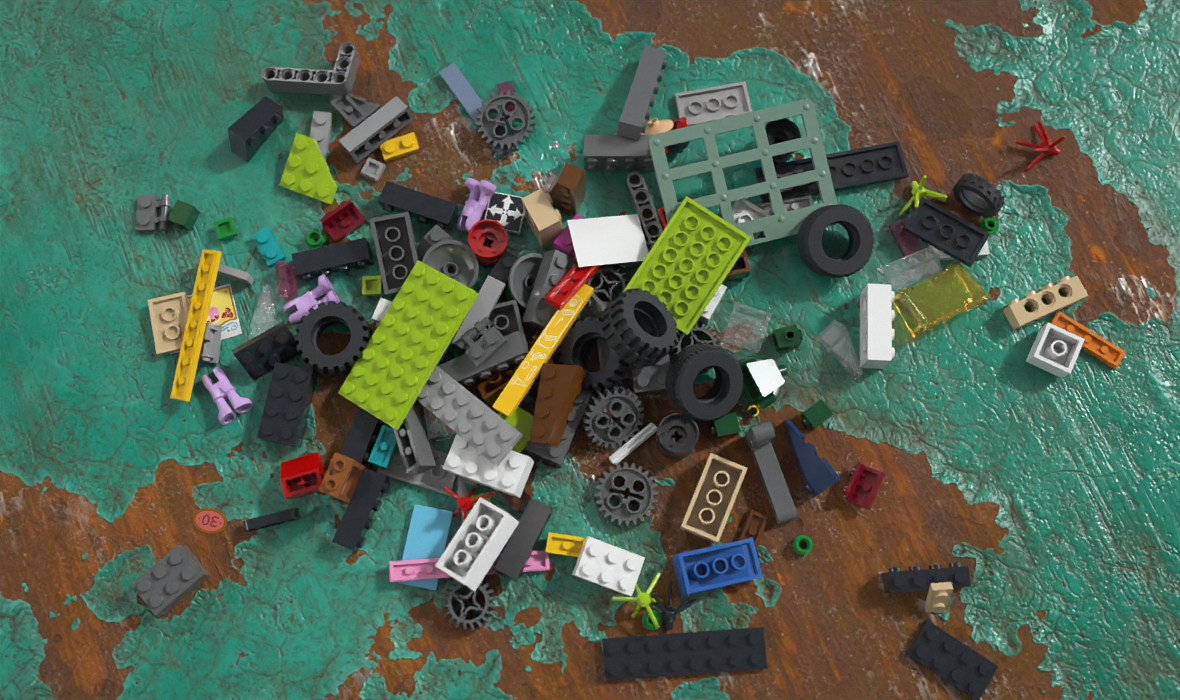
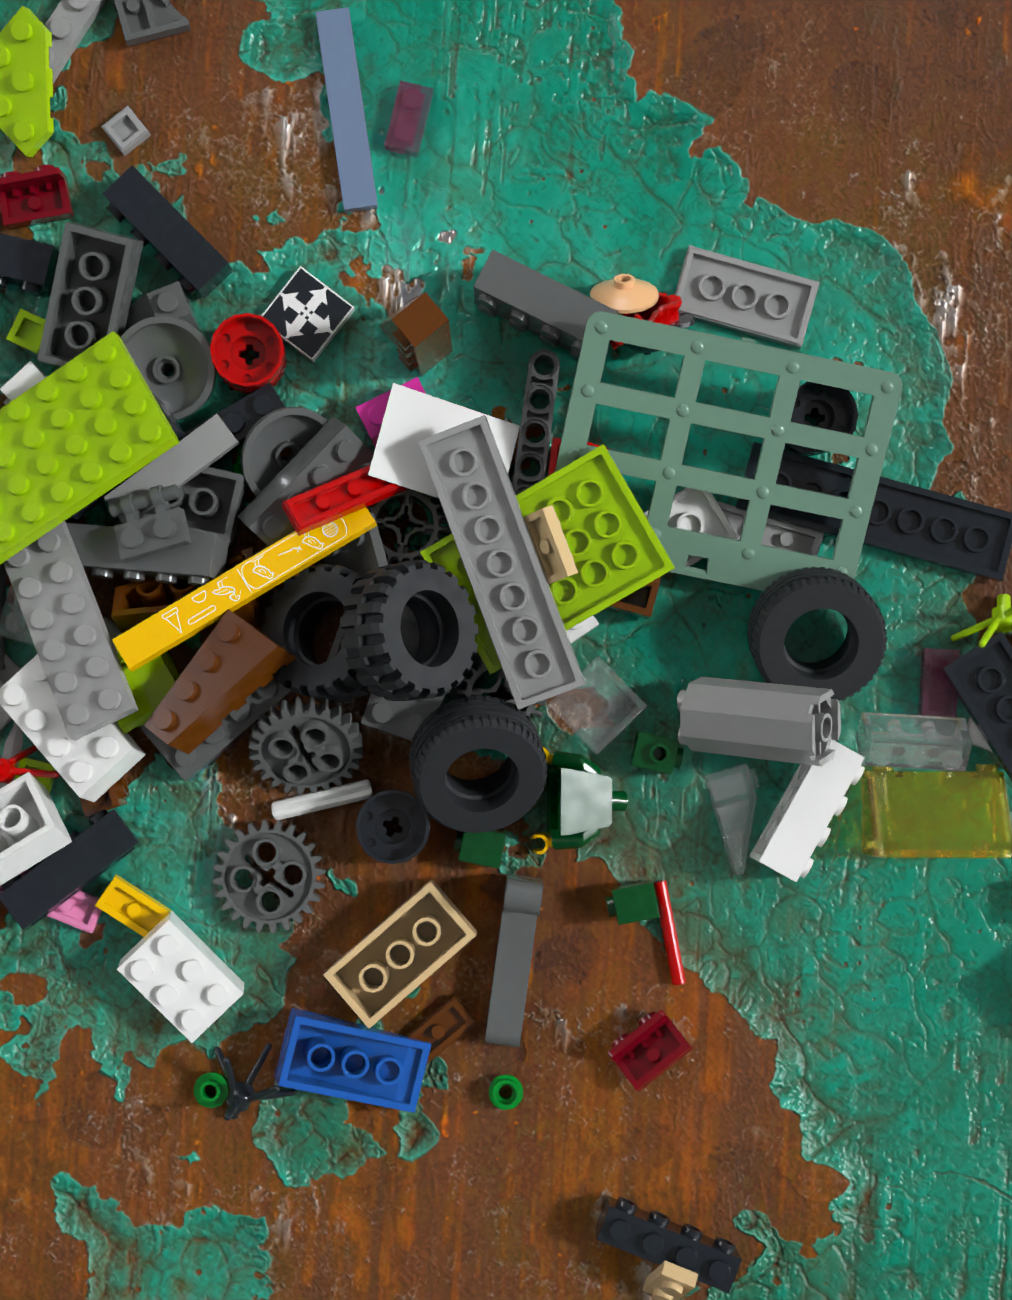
camera: 20 degrees right, 10 degrees up
brick [339,96,415,163] -> none
yellow plate [380,132,420,162] -> none
lavender piece [457,178,497,232] -> none
dark grey gear [476,90,536,151] -> none
tan brick [521,188,563,249] -> none
black plate [602,627,768,680] -> none
lime plant [612,573,663,629] -> none
dark grey brick [617,46,668,140] -> none
dark blue wedge [782,418,841,497] -> none
none -> light grey plate [418,415,586,710]
none -> tan plate [523,505,578,584]
none -> red bar [653,880,686,985]
none -> light grey brick [677,677,841,766]

